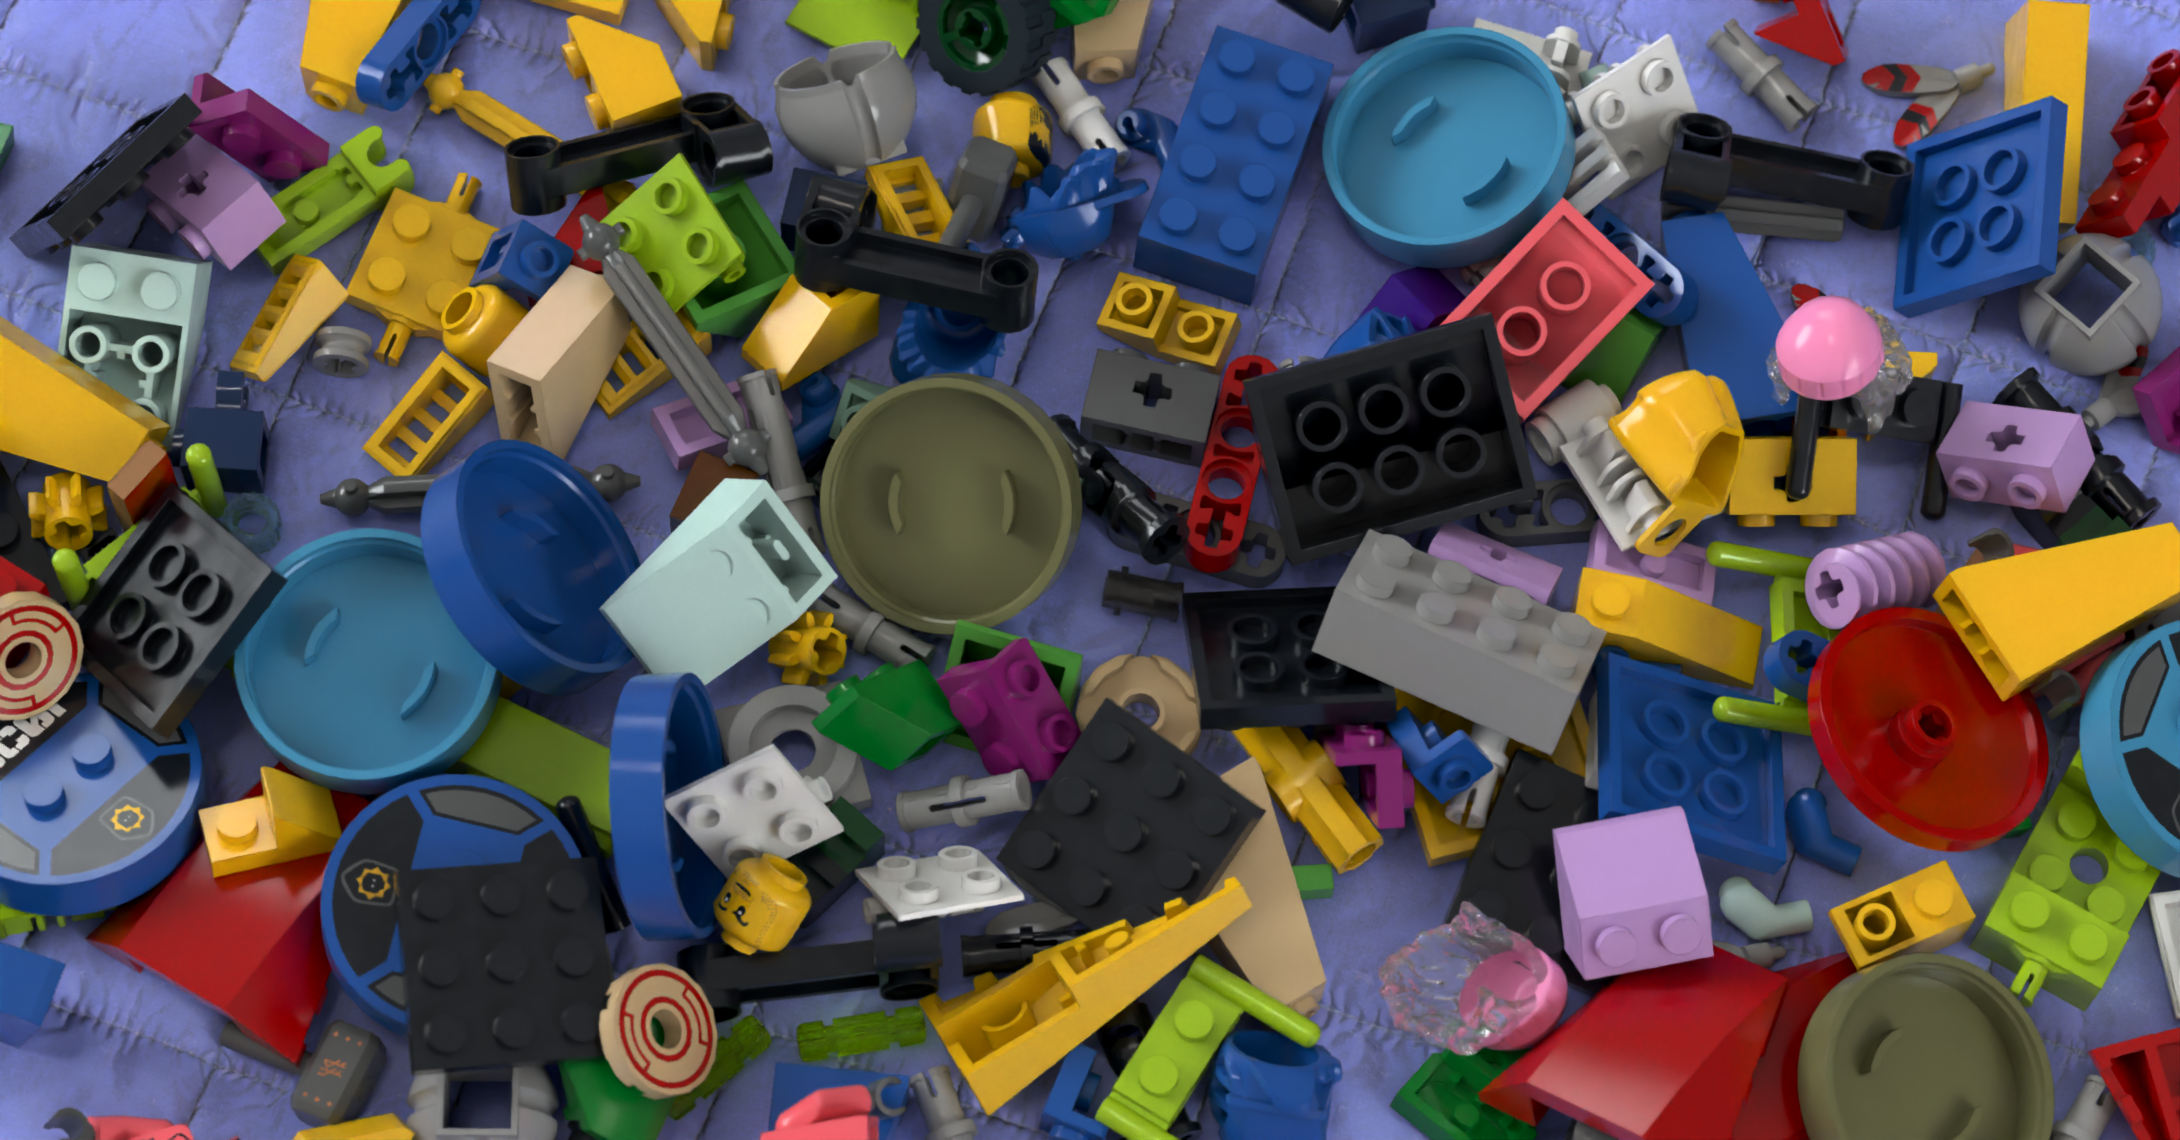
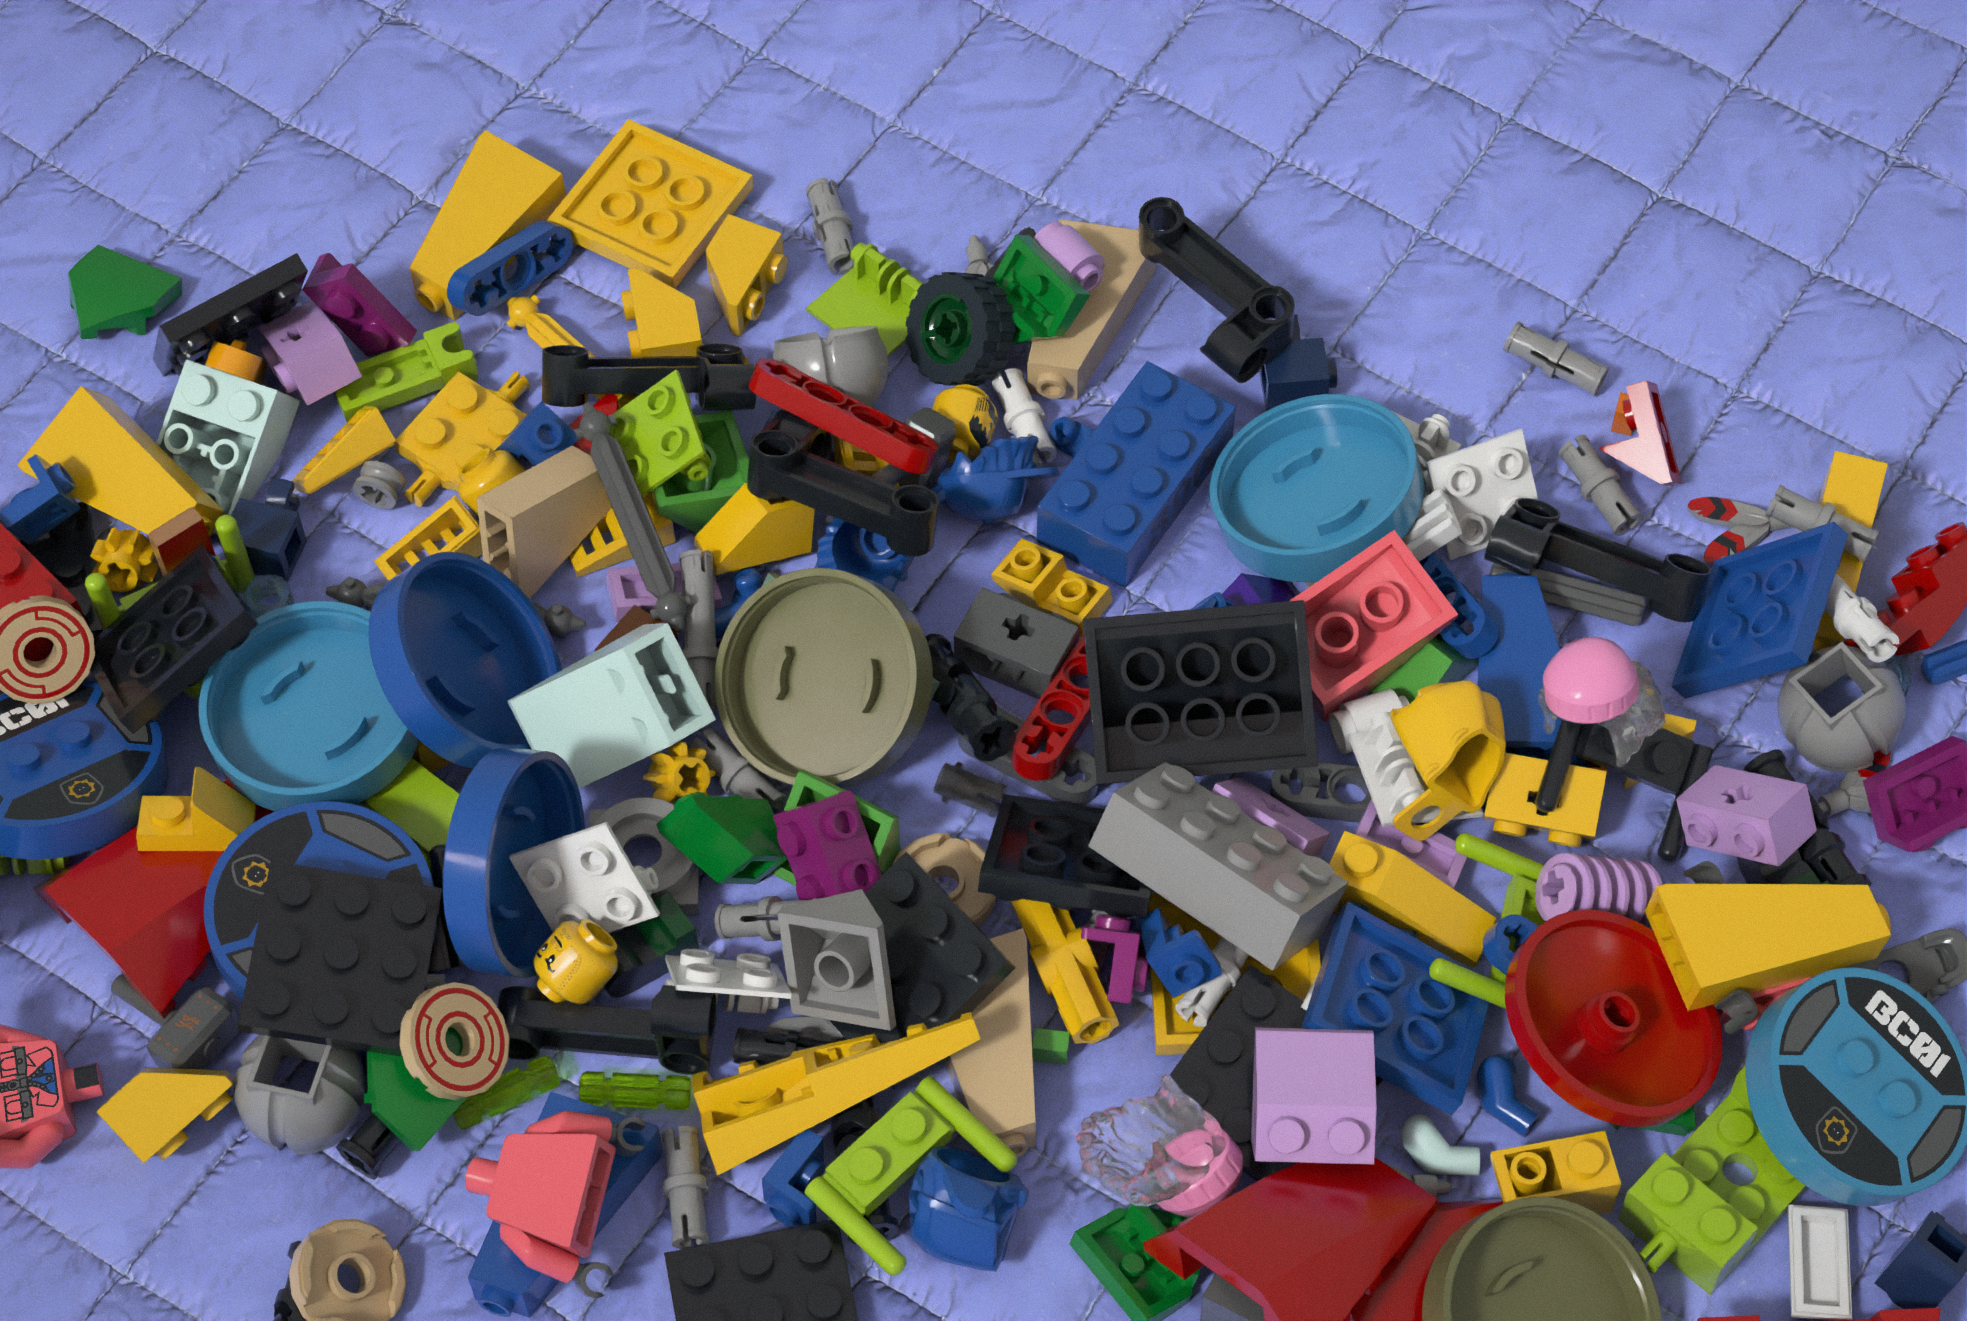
camera: 20 degrees right, 10 degrees down
none -> light orange piece [205,339,268,385]
none -> red beam [749,358,938,474]
none -> light grey slope [777,889,896,1031]
none -> light grey pin [1765,484,1880,562]
none -> white pin [1825,574,1899,663]

